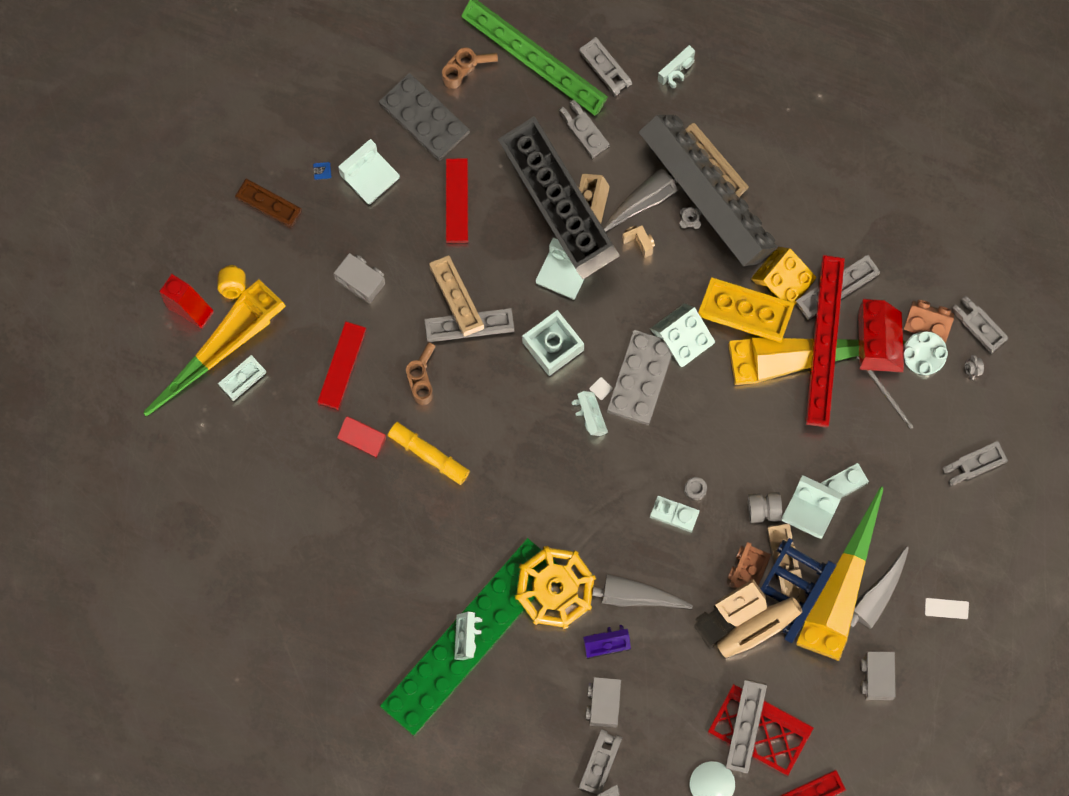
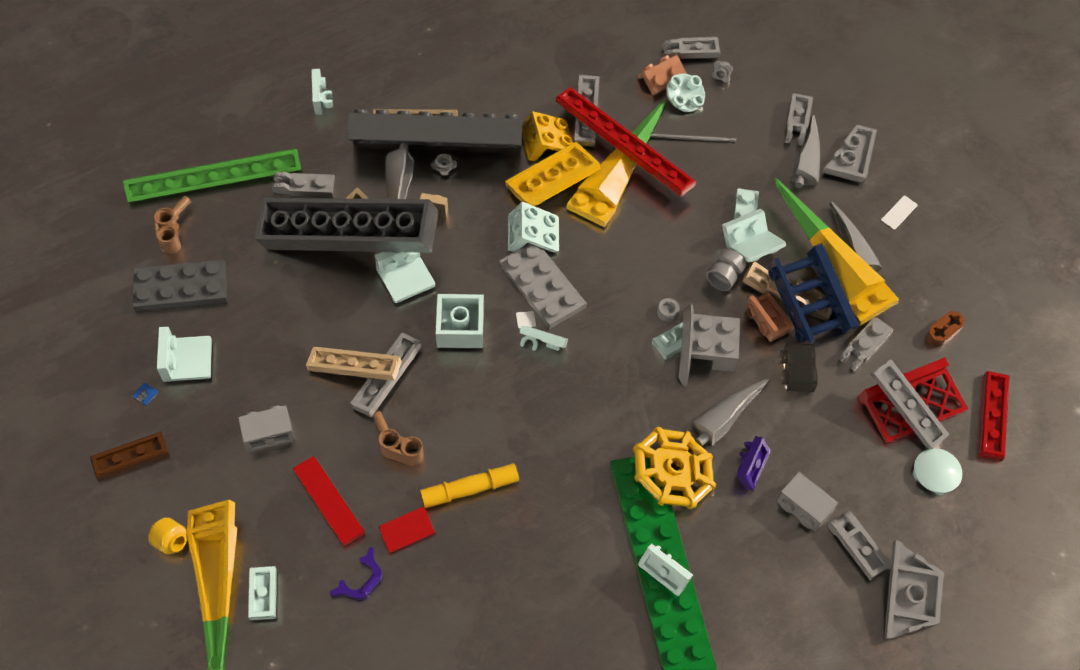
camera: 55 degrees left, 15 degrees down
red slope [159,274,214,329] -> none
red tile [446,158,468,243] -> none
light grey plate [579,37,632,96] -> none
tan plate [715,579,802,658] -> none
red slope [858,299,904,372] -> none
light grey brick [861,652,895,700] -> none
none -> dark purple helmet [330,547,382,600]
none -> light grey piece [678,304,740,387]
none -> light grey piece [790,114,820,188]
none -> light grey wing [823,125,877,183]
none -> light grey hinge [839,317,894,371]
none -> dark orange beam [926,311,965,346]

